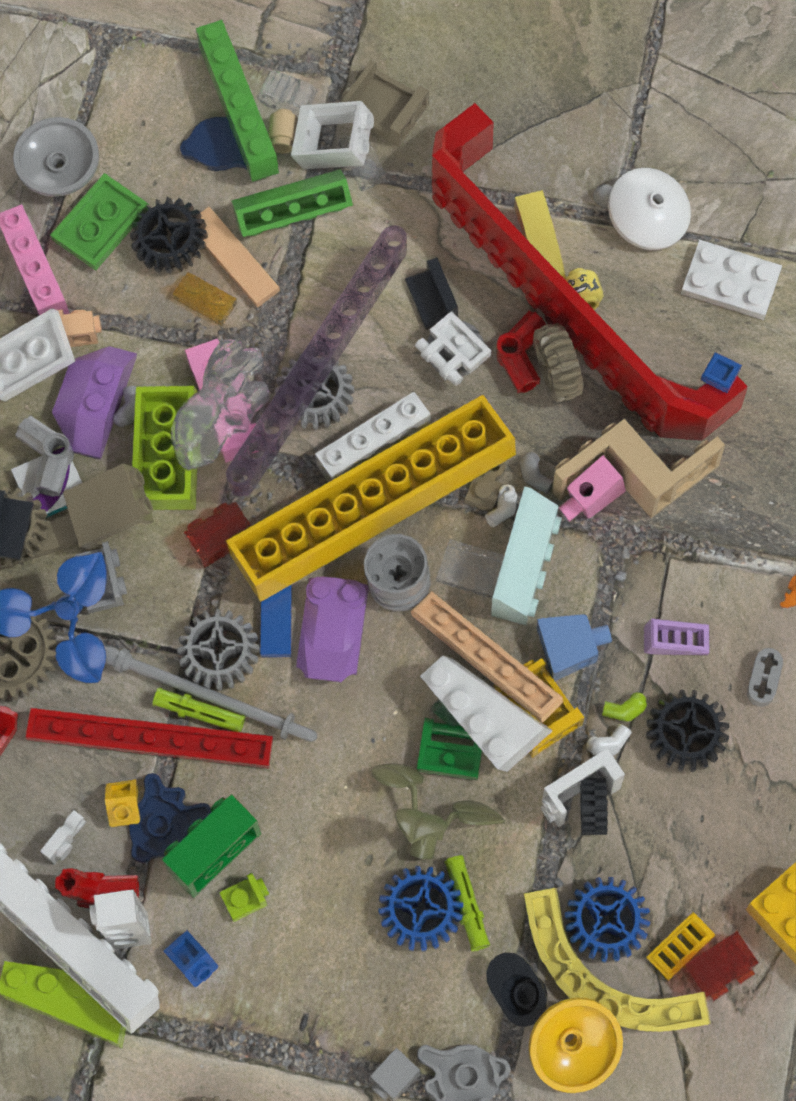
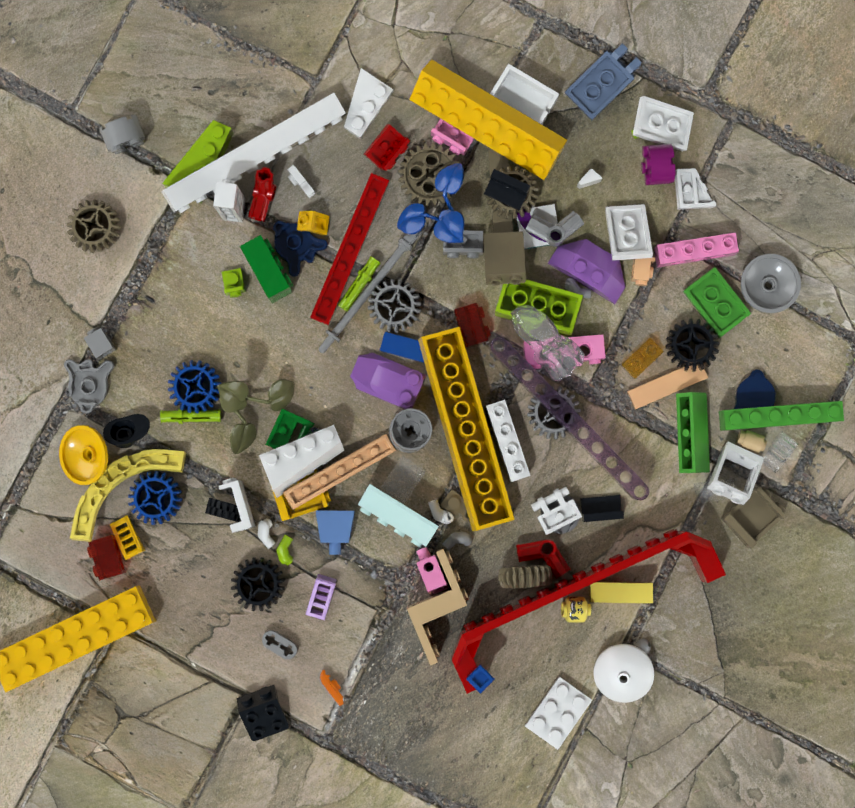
camera: 105 degrees right, 15 degrees up
blue bracket [164,930,218,987] -> none

